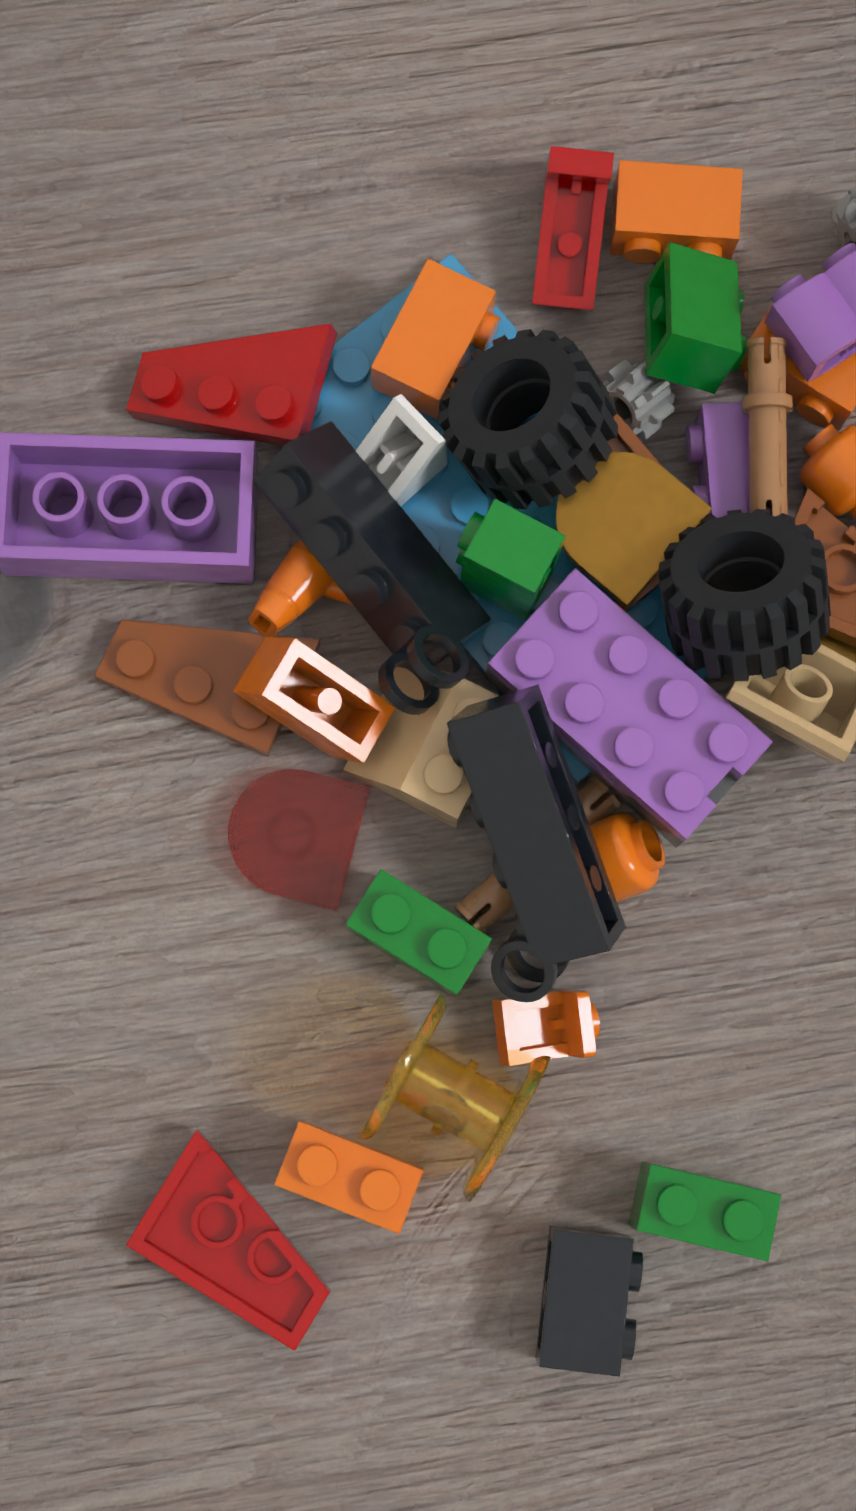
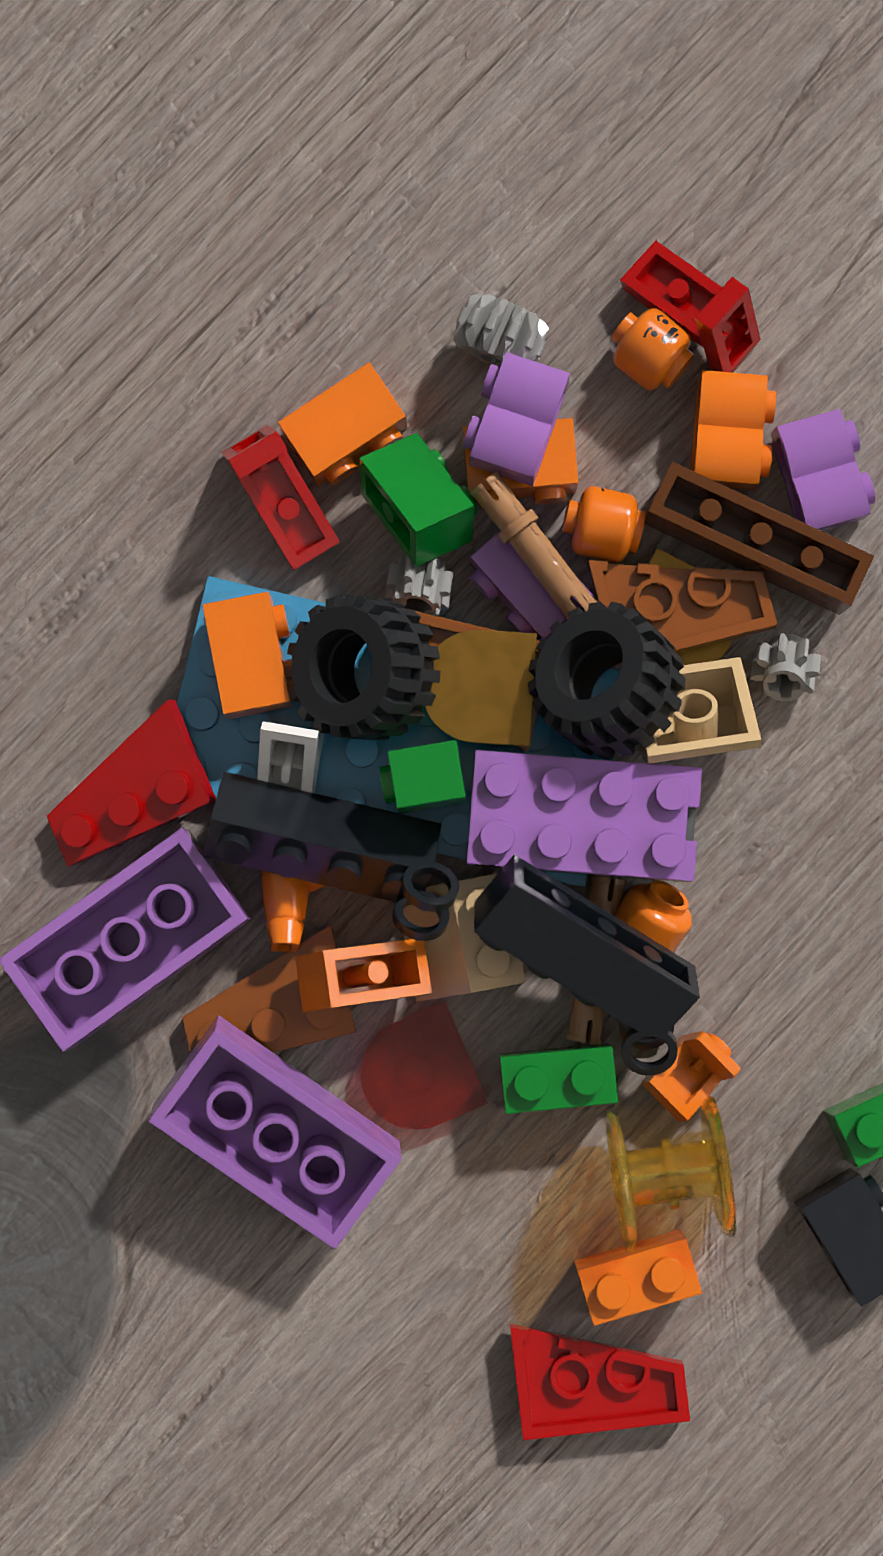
camera: 30 degrees left, 5 degrees up
none -> medium lavender brick [149,1015,402,1249]

